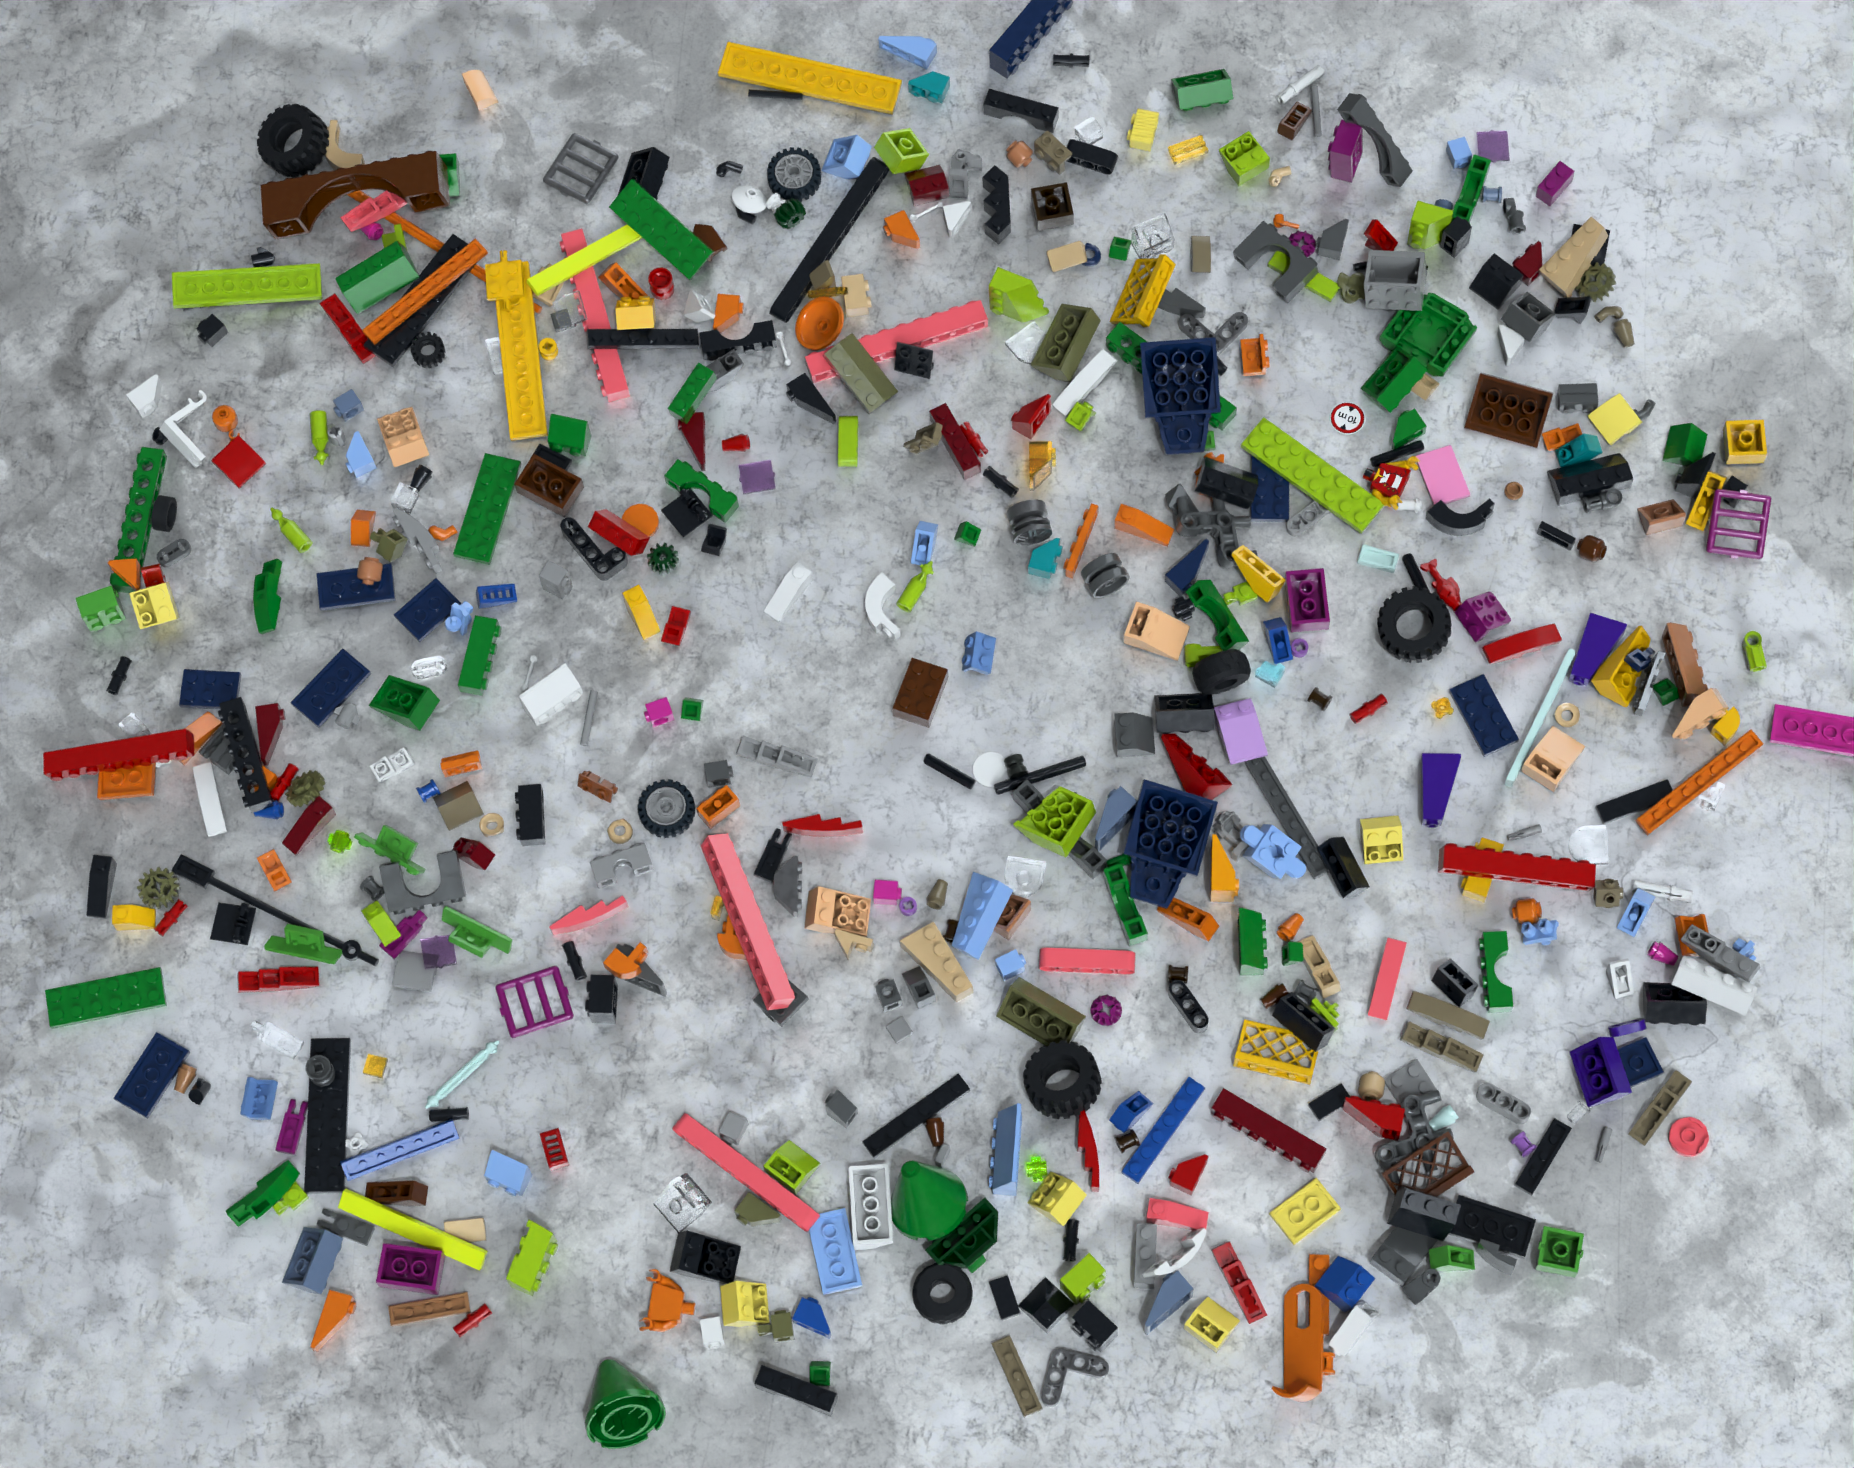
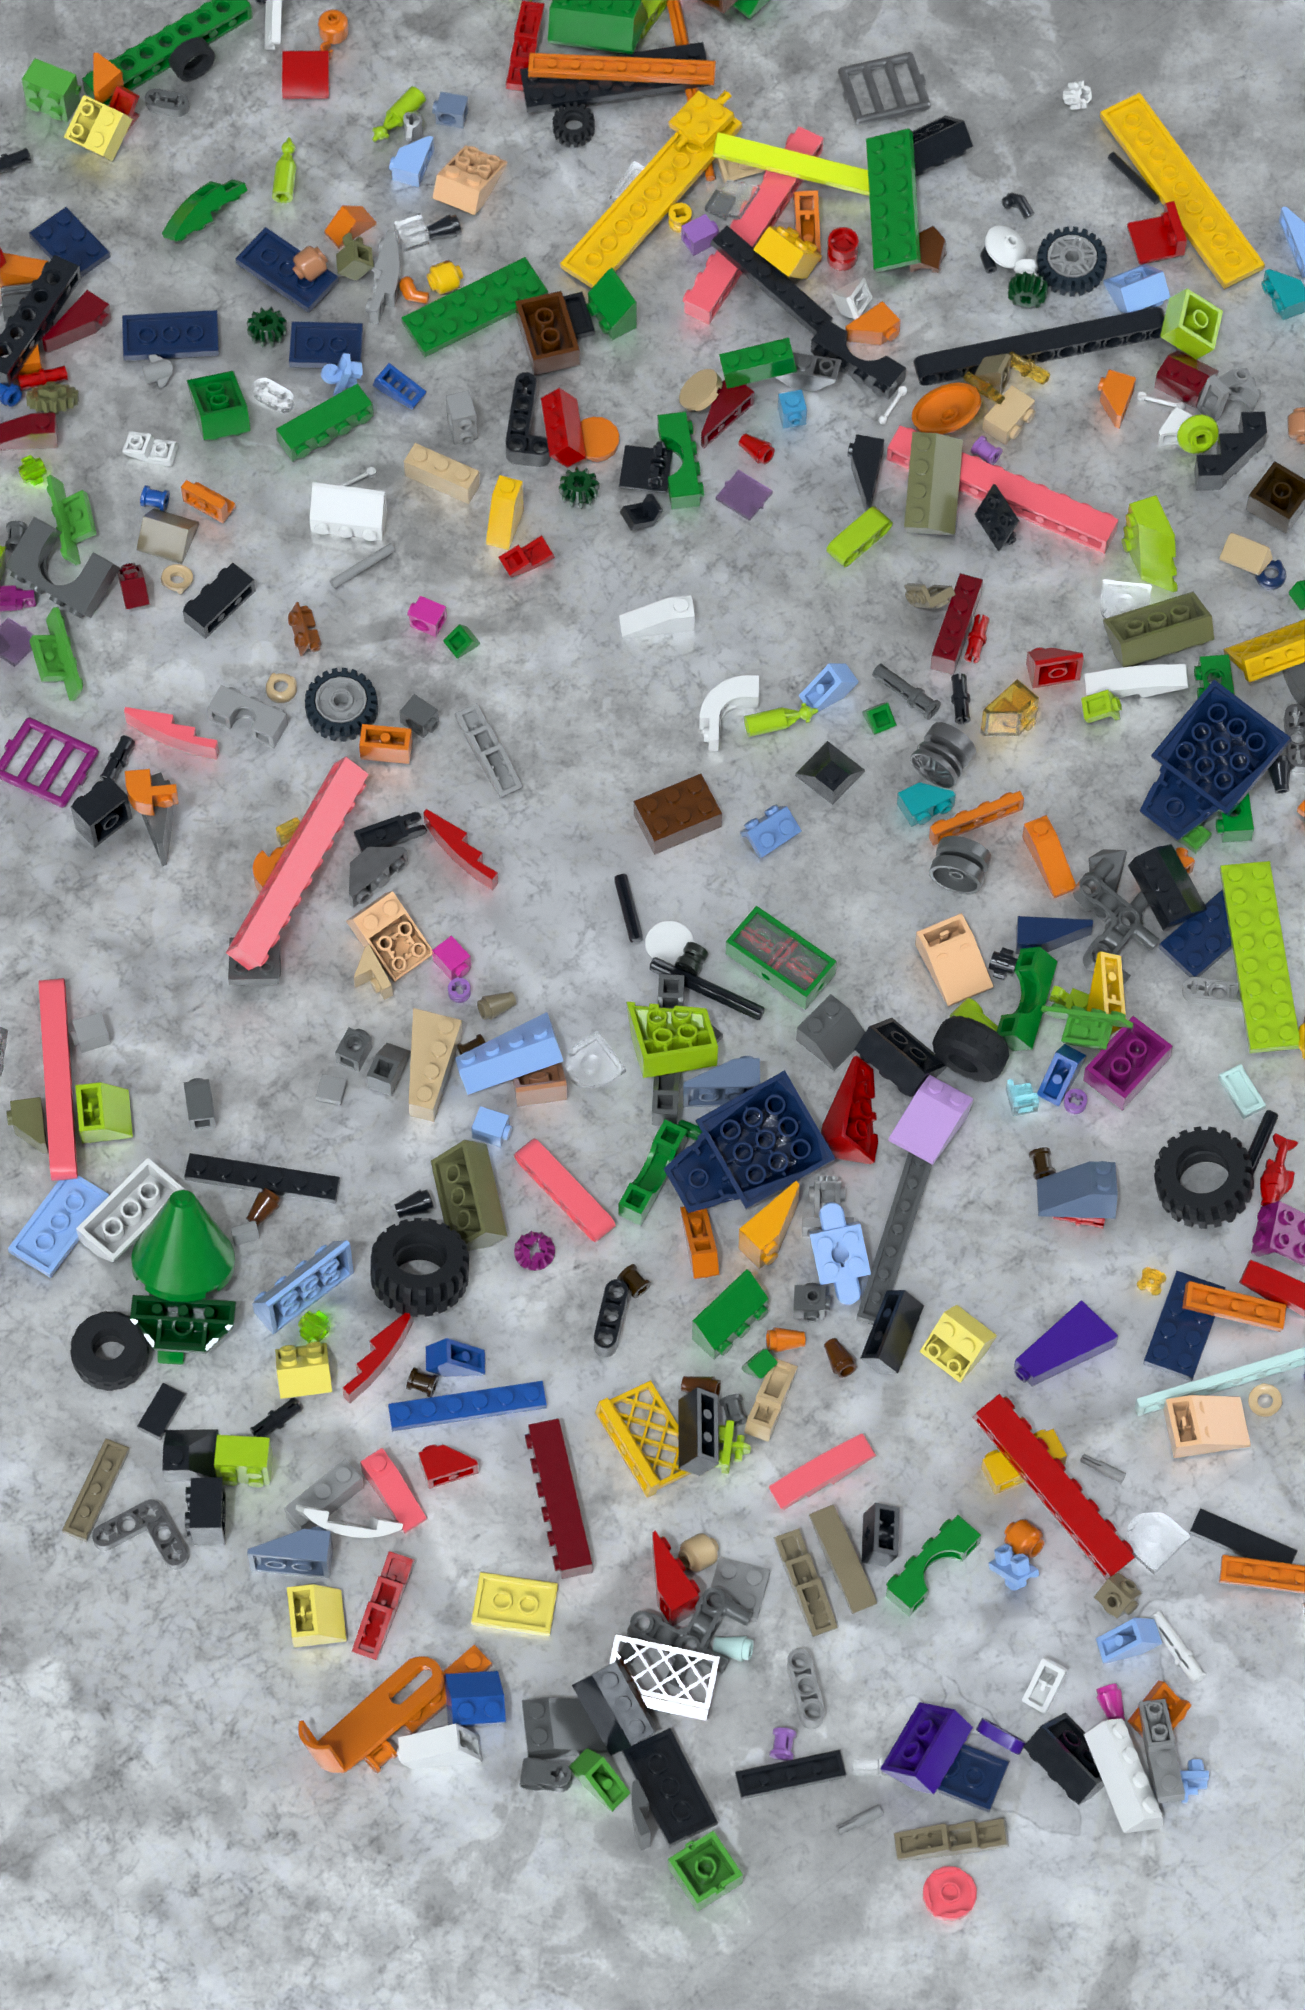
camera: 40 degrees right, 5 degrees down
black tile [1308,1083,1350,1121] -> none
none -> dark green gear [247,307,287,348]
none -> black cone [394,1189,434,1218]
none -> tan brick [404,443,480,504]
none -> yellow head [426,260,463,295]
none -> tan tile [679,369,722,412]
none -> medium lavender brick [681,214,719,256]
none -> brick [725,905,837,1010]
none -> dark azure brick [778,389,807,429]
none -> dark grey brick [793,1283,830,1322]
none -> black slope [795,741,865,805]
none -> reddish brown cone [824,1338,857,1378]
none -> dark grey pin [872,663,941,720]
none -> medium lavender bush [971,435,1003,465]
none -> clear yellow axle [1009,351,1050,384]
none -> sand blue slope [1036,1161,1118,1219]
none -> bright green bracket [1041,1003,1133,1050]
none -> white gear [1063,81,1092,110]
none -> red bracket [1127,201,1187,264]
none -> lime piece [1177,415,1219,454]
none -> orange plate [1182,1281,1286,1332]

